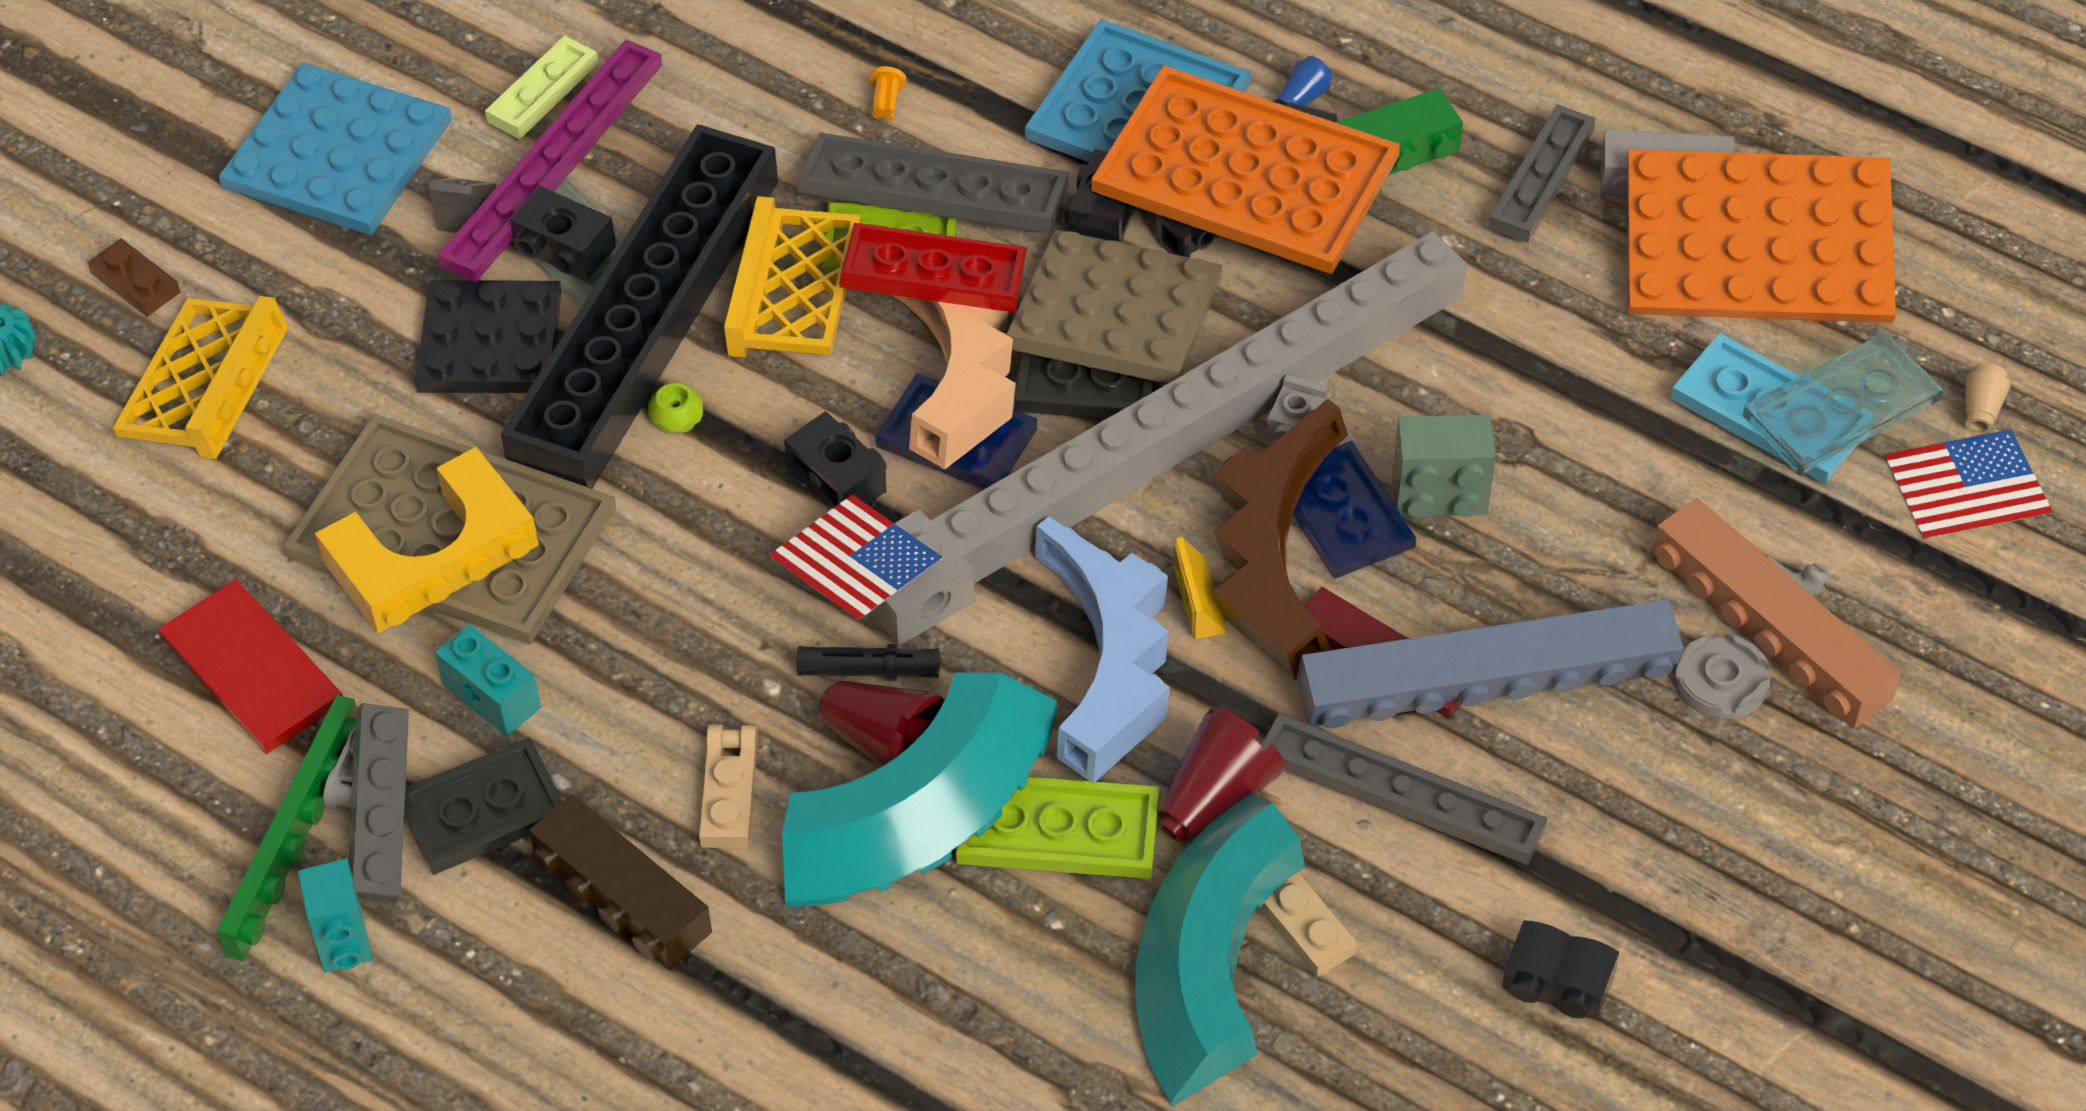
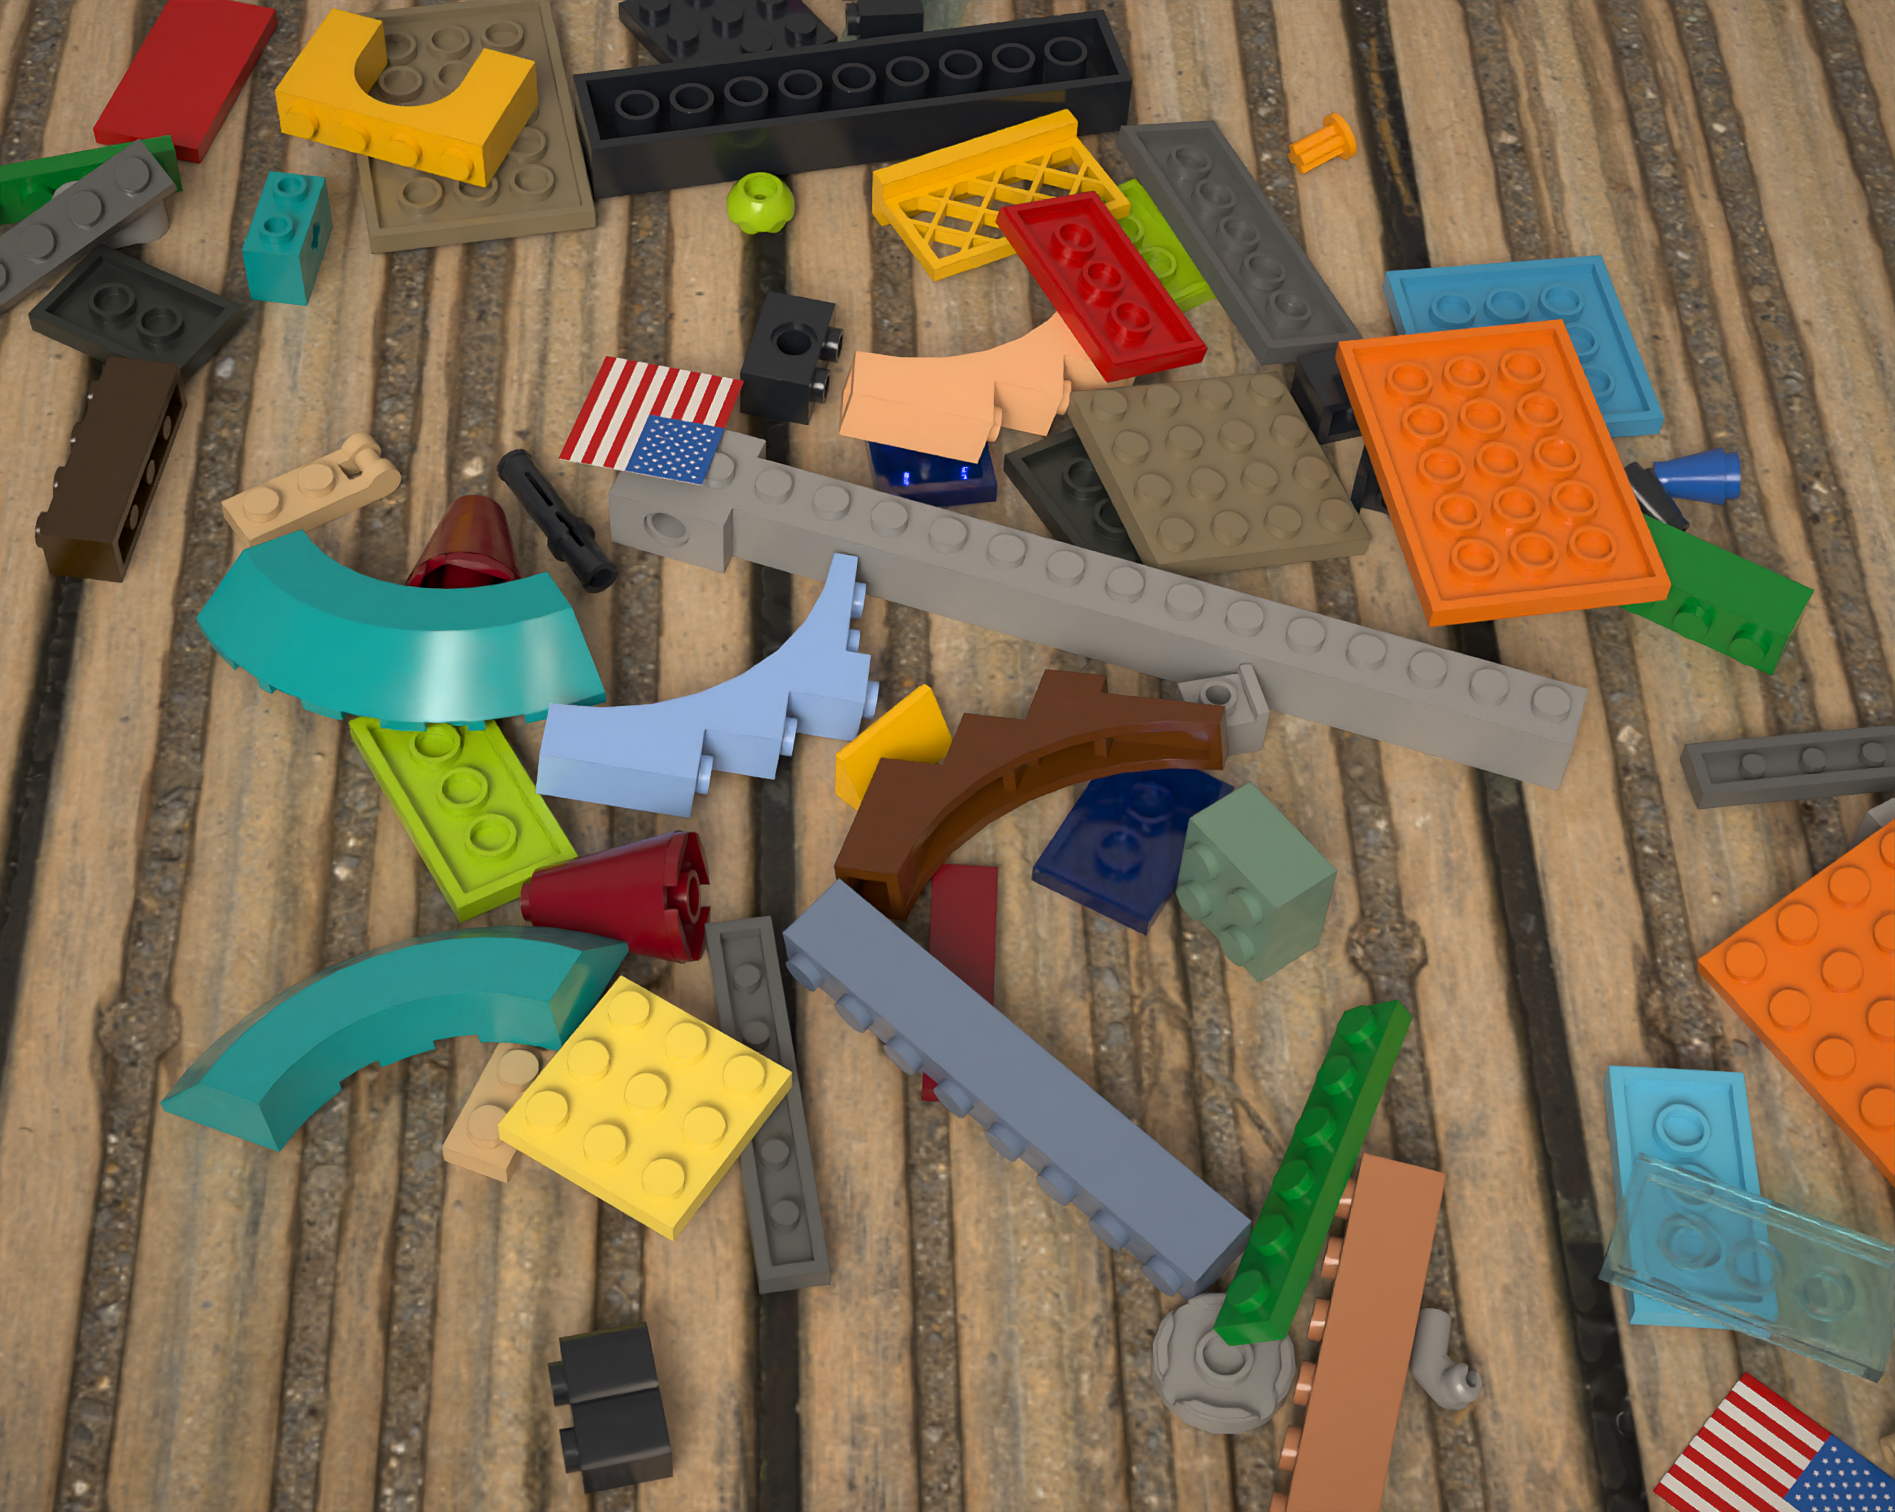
camera: 50 degrees right, 0 degrees up
none -> light yellow plate [498,975,792,1242]
none -> green plate [1213,999,1413,1346]

